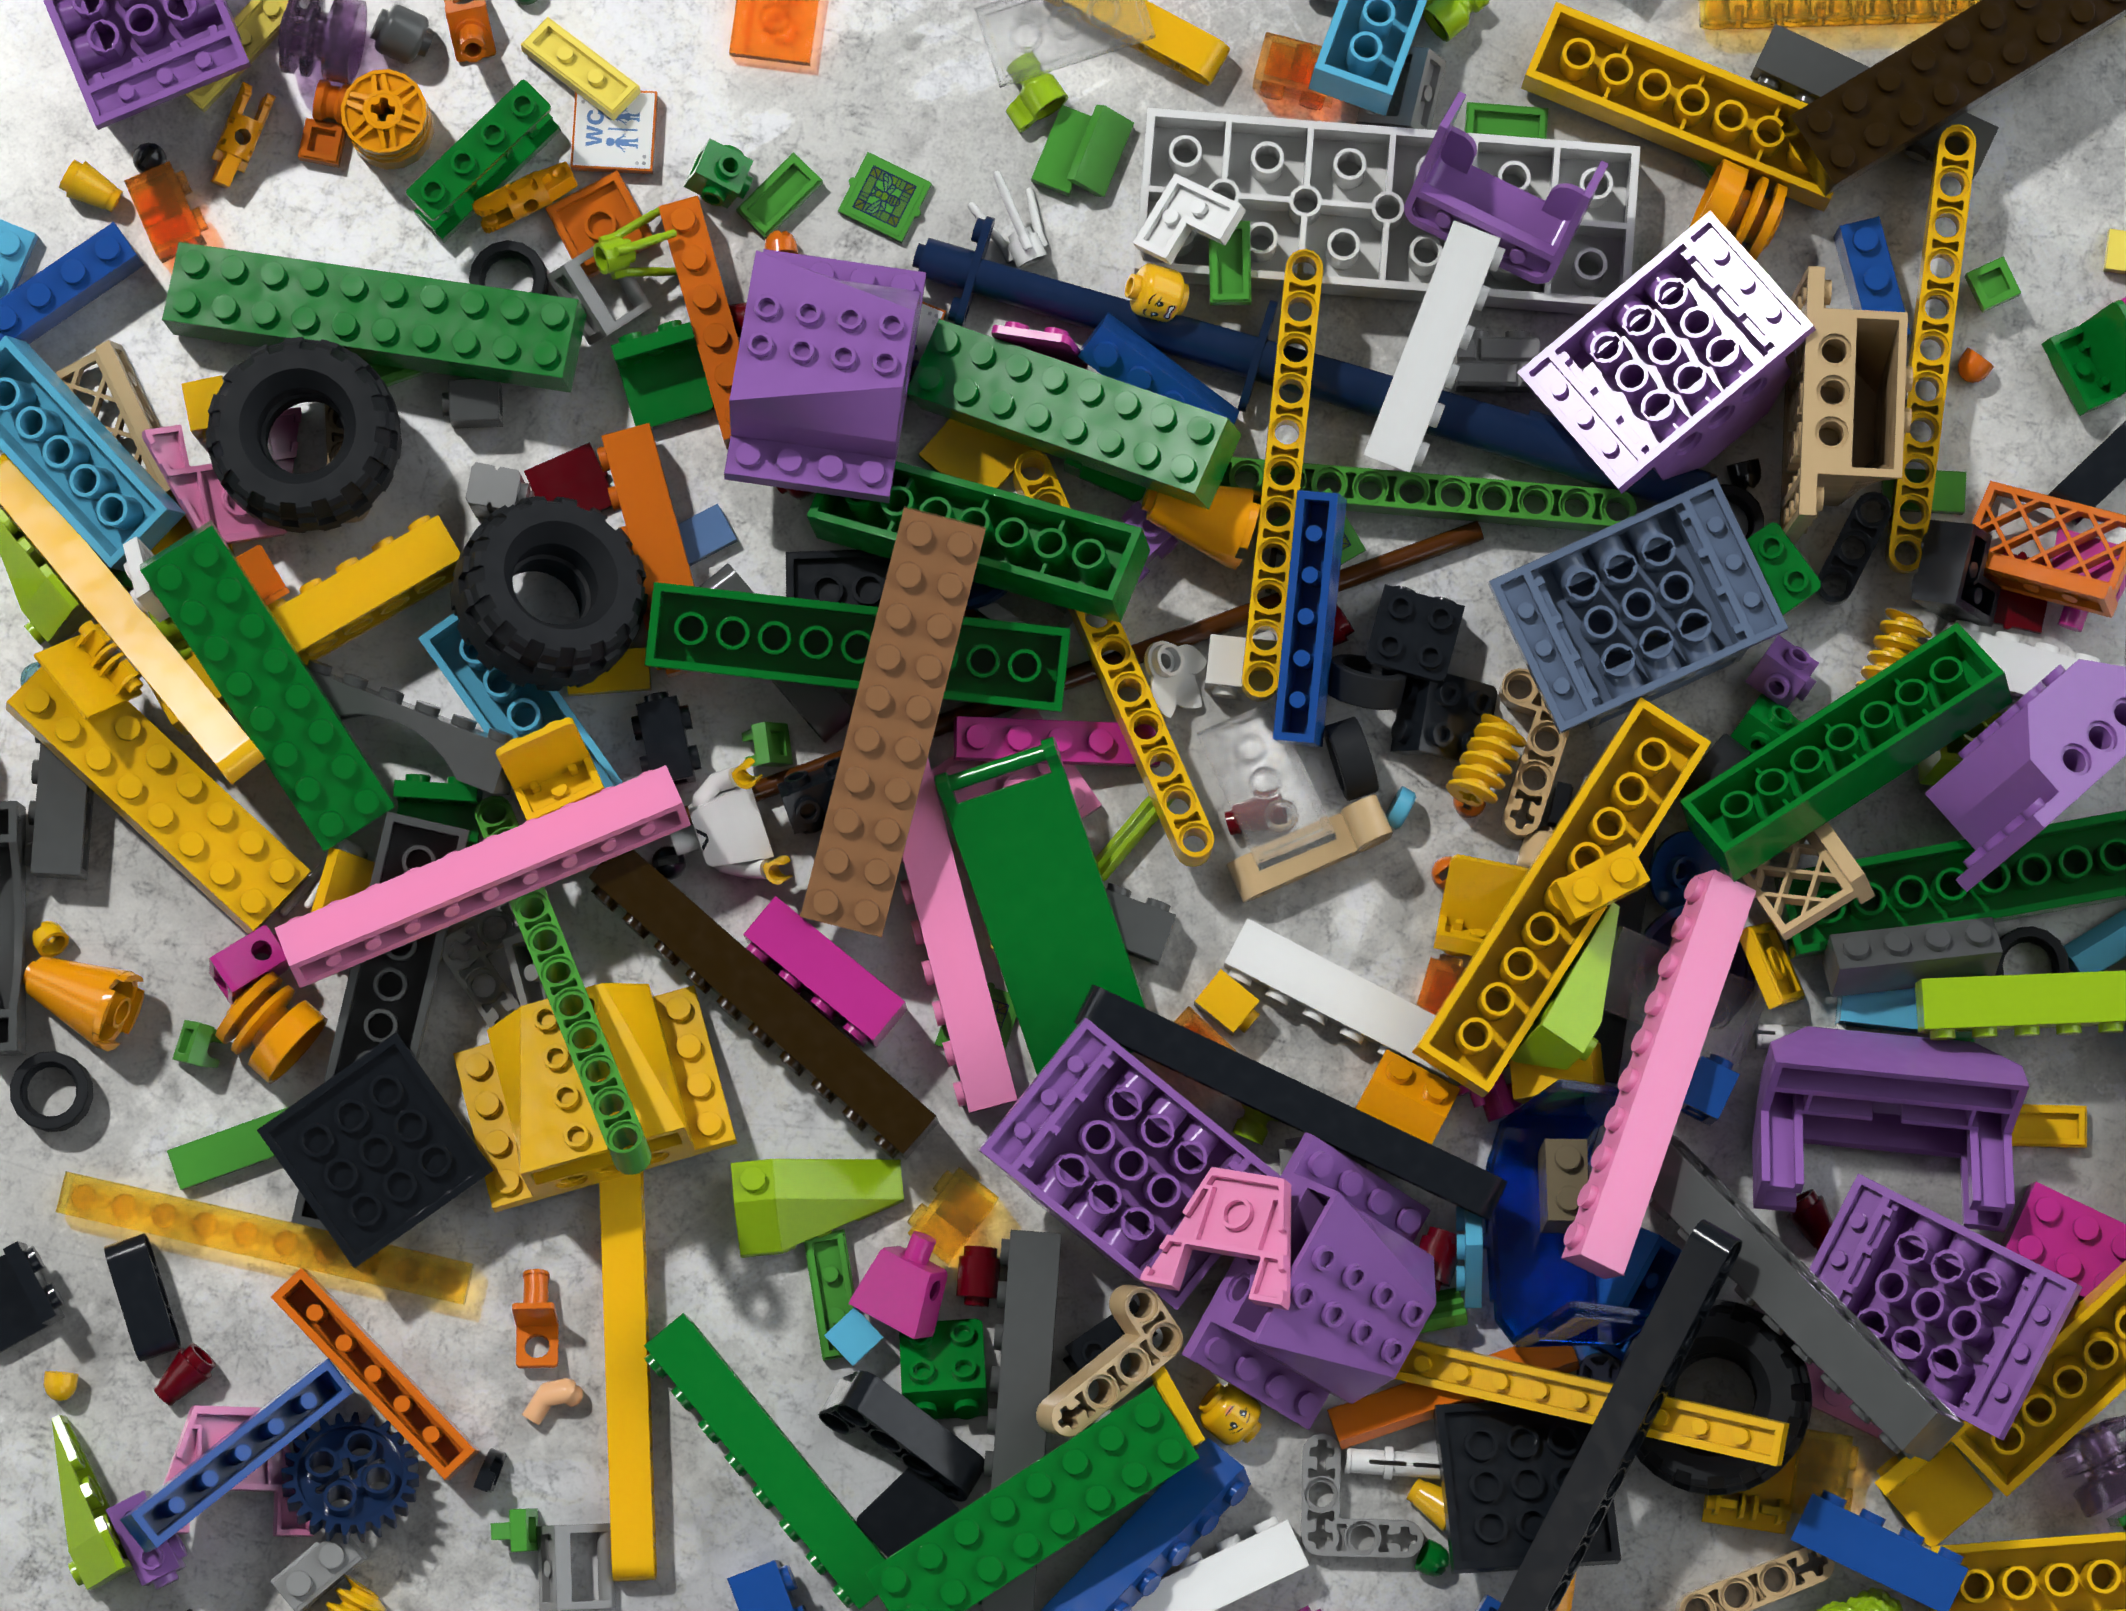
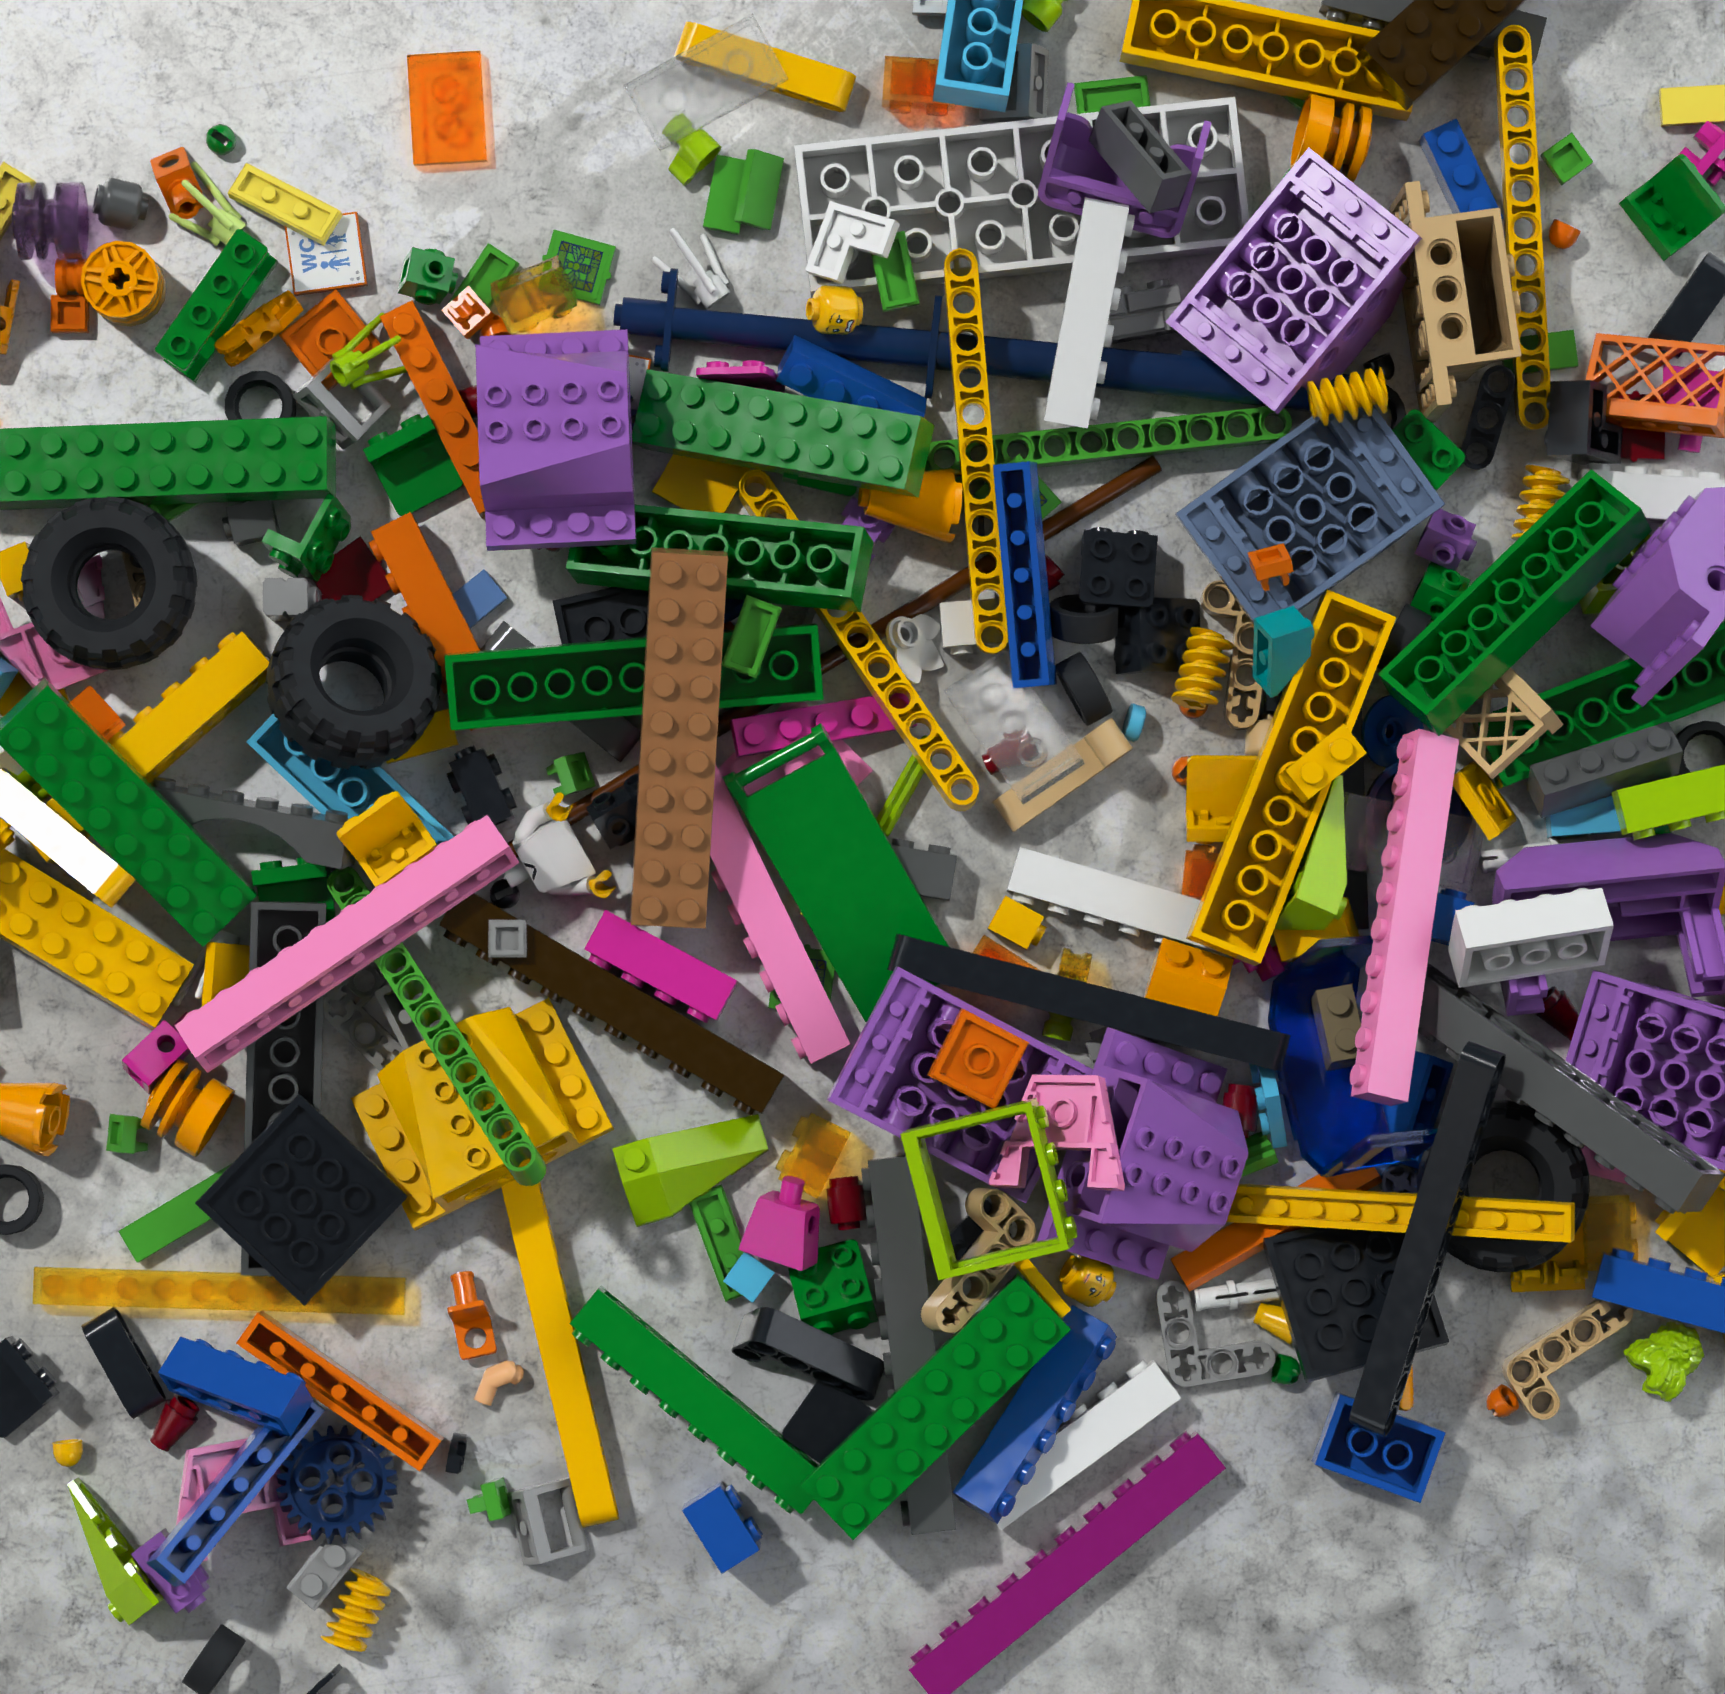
camera: 15 degrees left, 5 degrees up
none -> blue brick [158,1336,313,1437]
none -> yellowish green plant [169,161,246,246]
none -> green bracket [261,494,351,582]
none -> orange tile [441,285,495,339]
none -> light grey tile [488,920,527,958]
none -> clear yellow brick [490,255,577,334]
none -> bright green tile [721,595,782,678]
none -> lime window [900,1098,1078,1281]
none -> orange tile [927,1008,1029,1109]
none -> clear yellow wheel [1057,947,1092,982]
none -> dark grey brick [1088,100,1192,213]
none -> orange tile [1247,543,1294,591]
none -> teal slope [1252,606,1314,698]
none -> yellow piece [1306,367,1388,426]
none -> white brick [1448,888,1614,988]

